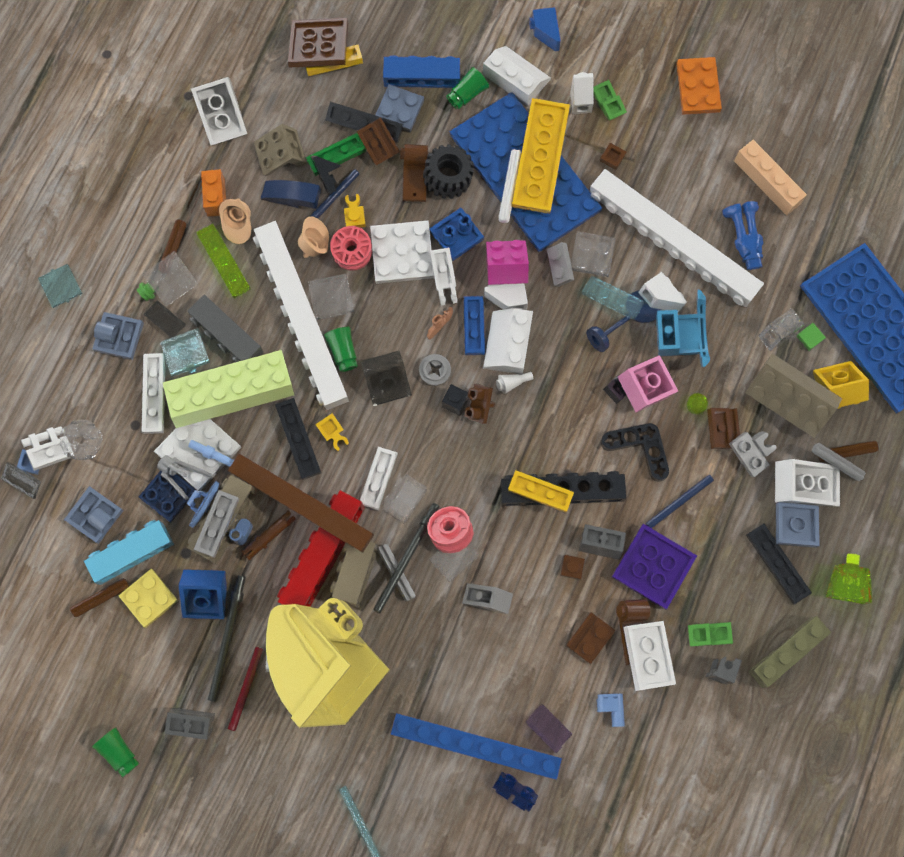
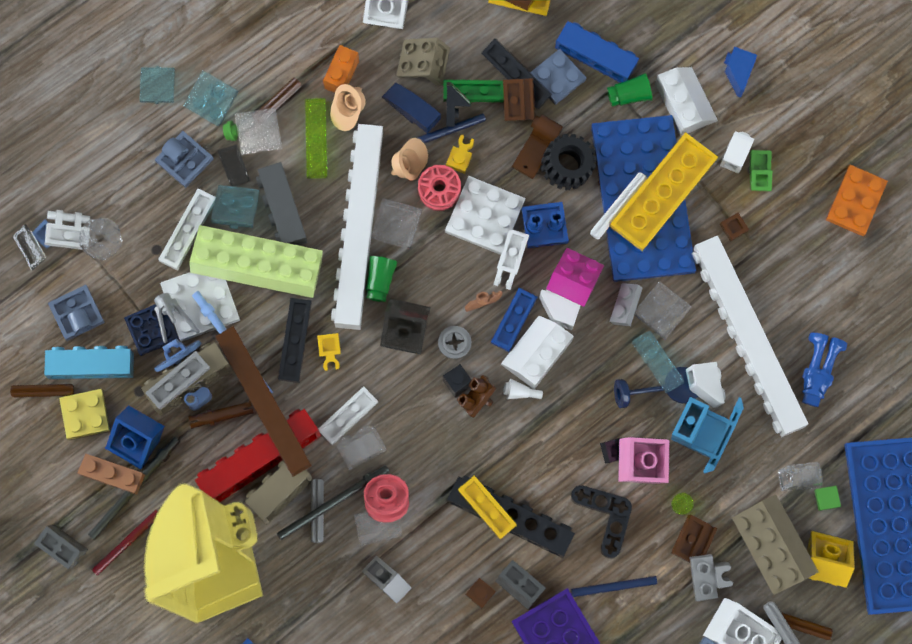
camera: 25 degrees right, 0 degrees up
light nougat brick [734,140,807,216] -> none
none -> nougat plate [78,454,145,495]
none -> clear light blue hinge [183,70,239,127]

